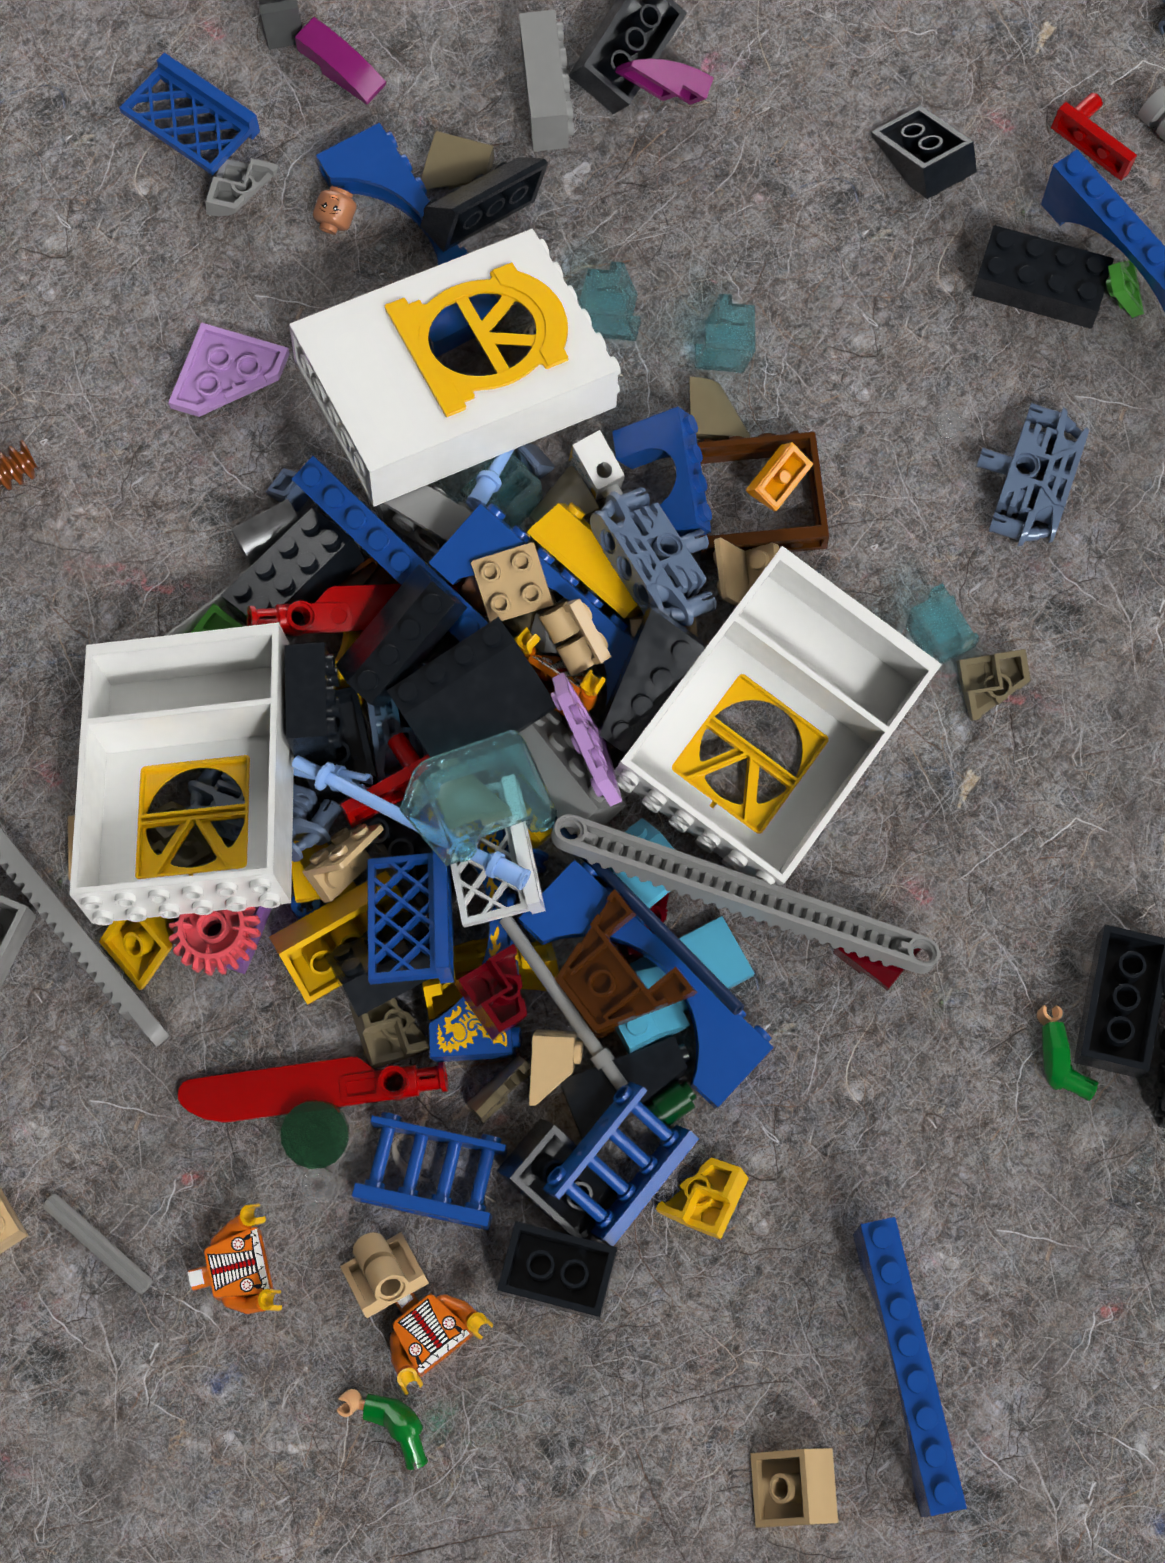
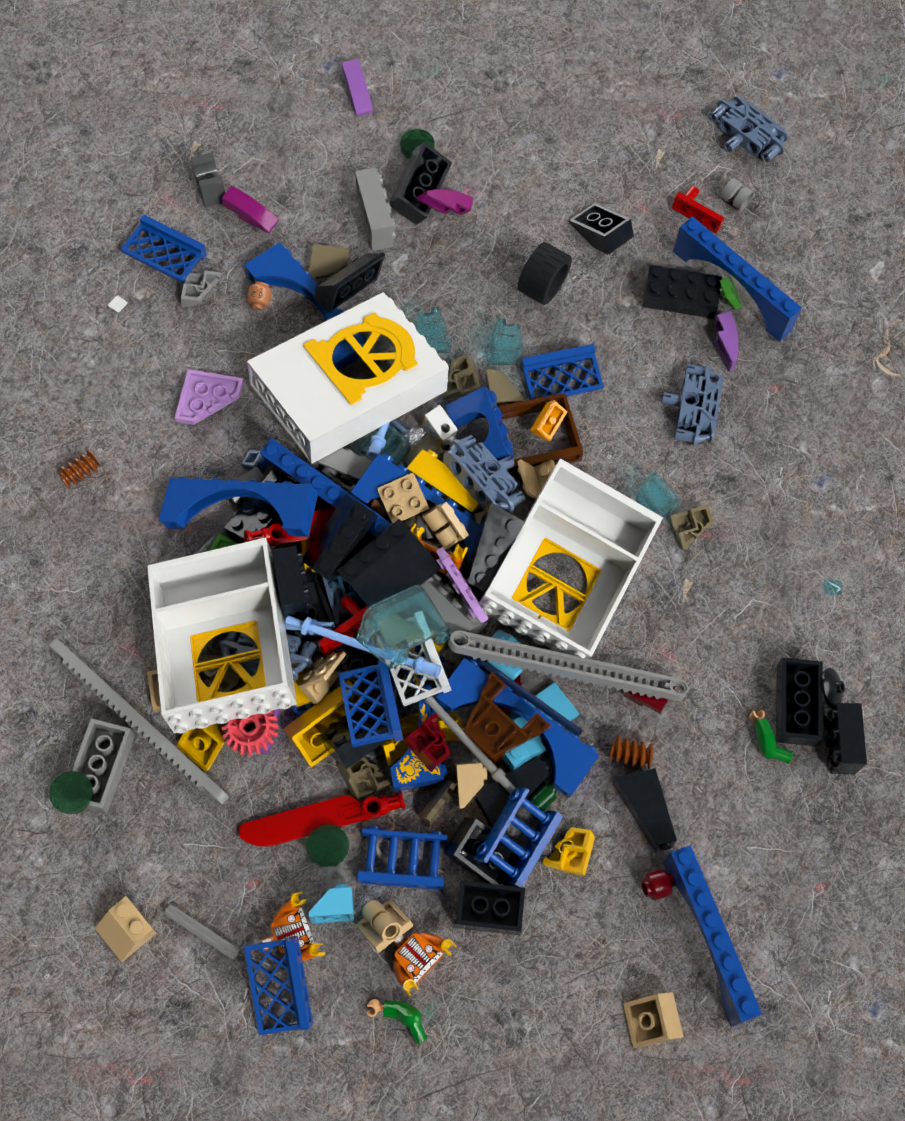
camera: 15 degrees left, 5 degrees down
none -> white sticker [108,296,128,312]
none -> blue arch [158,477,318,537]
none -> blue fence [244,935,313,1035]
none -> medium azure slope [309,884,354,924]
none -> clear plate [401,427,425,446]
none -> dark tan slope [444,353,481,399]
none -> black tyre [517,242,572,305]
none -> blue fence [520,344,604,400]
none -> dark orange piece [608,736,654,769]
none -> black slope [613,768,677,851]
none -> dark red head [641,869,675,900]
none -> medium lavender slope [714,311,739,372]

